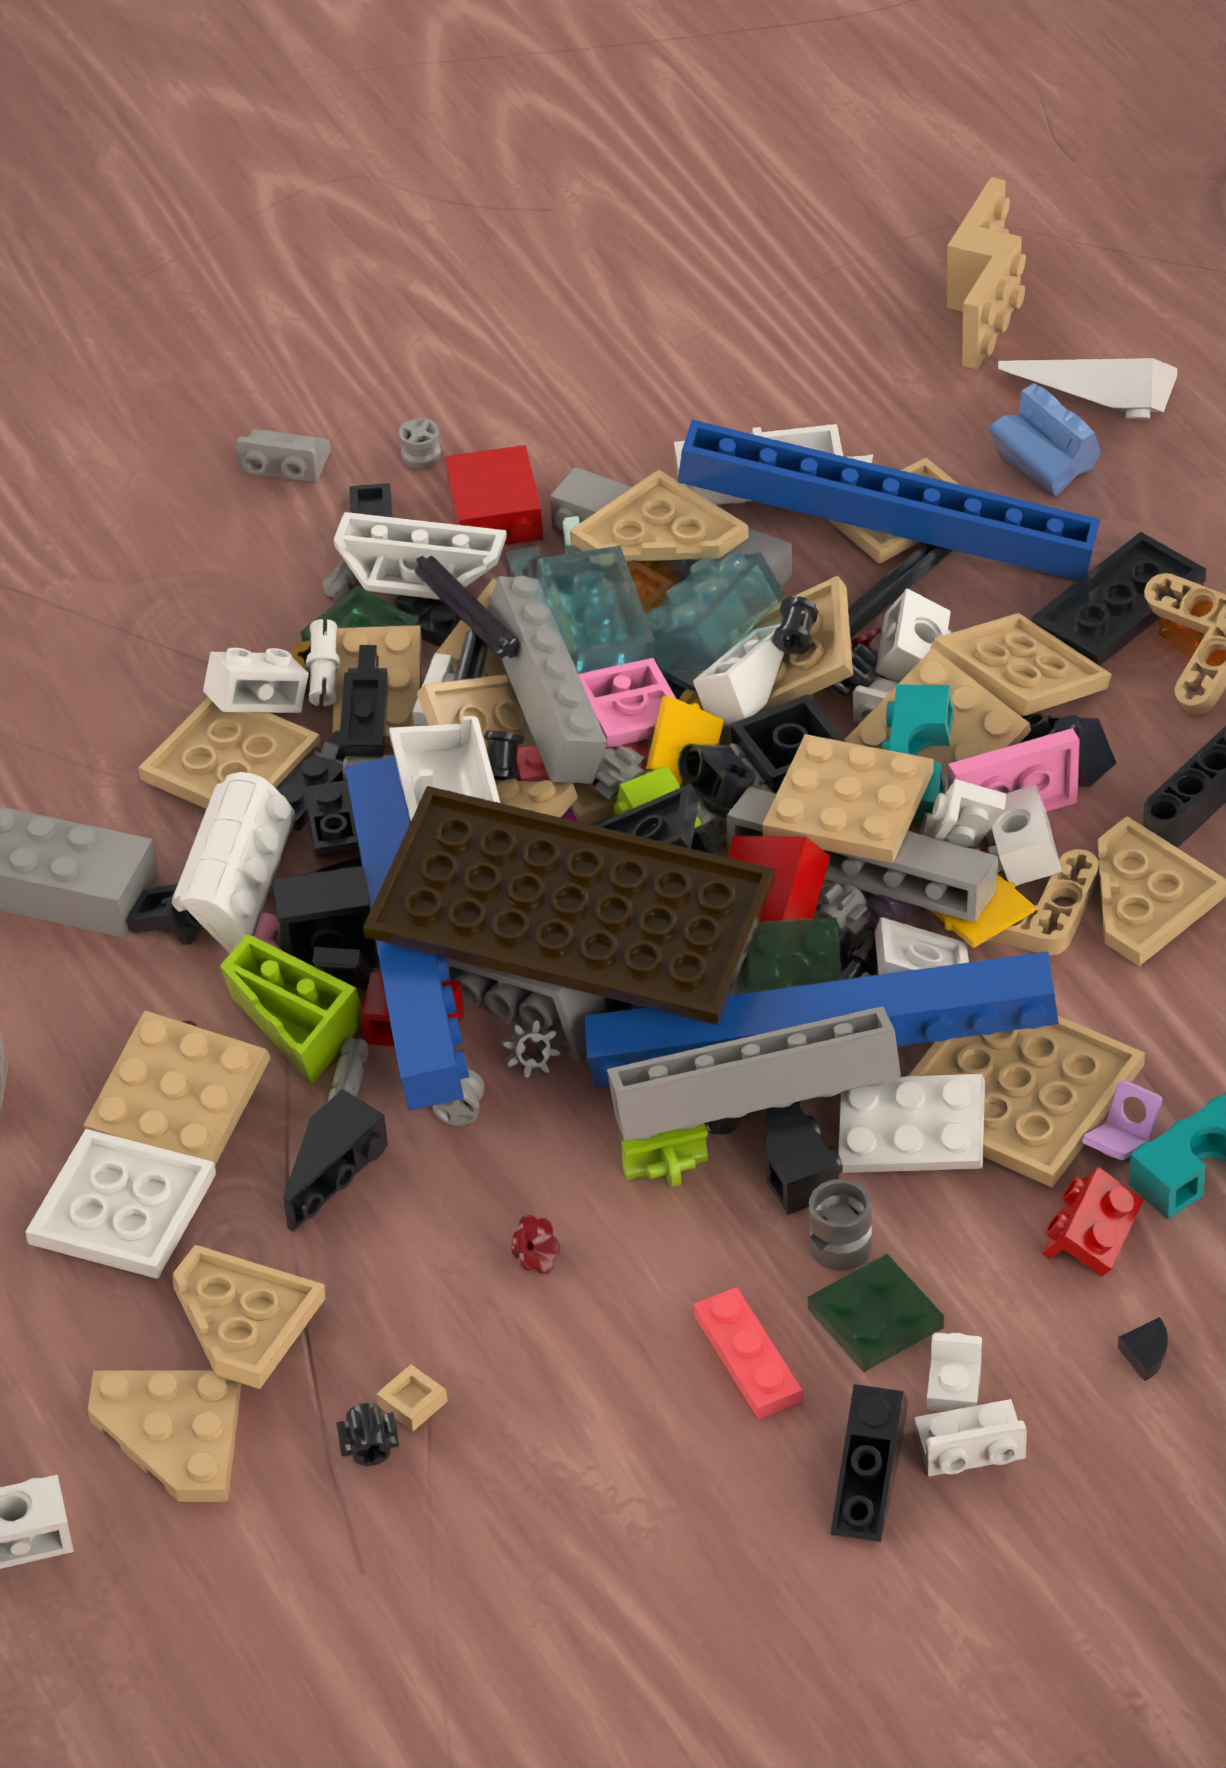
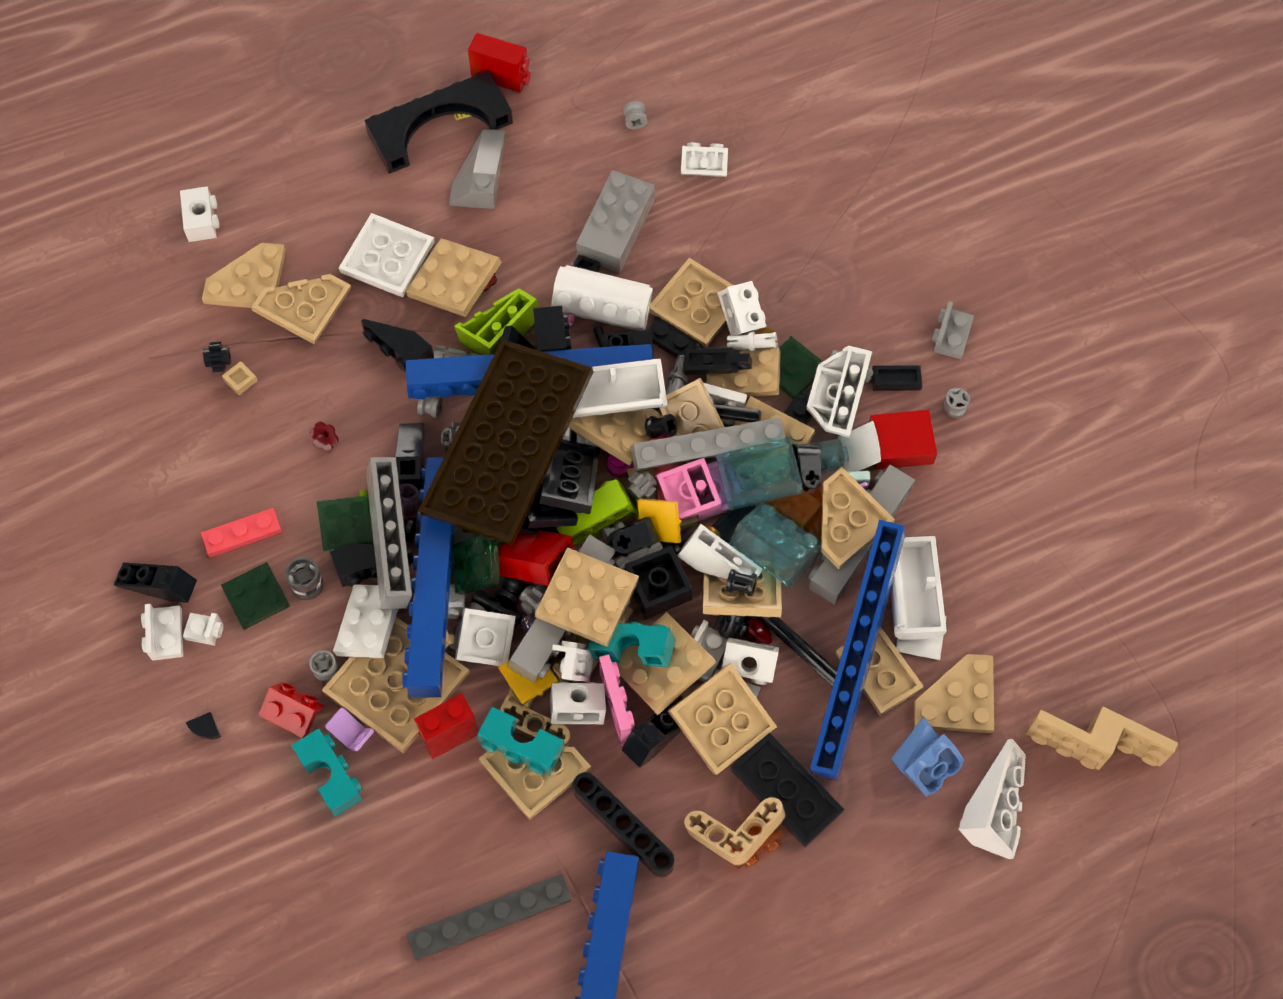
camera: 90 degrees right, 20 degrees up
black axle [414,555,519,659] -> none
none -> light grey wheel [309,650,339,683]
none -> clear green plate [316,495,374,551]
none -> black slope [395,423,424,492]
none -> red brick [414,693,479,759]
none -> teal arch [477,707,565,775]
none -> white sticker [838,421,881,472]
none -> tan plate [914,654,994,733]

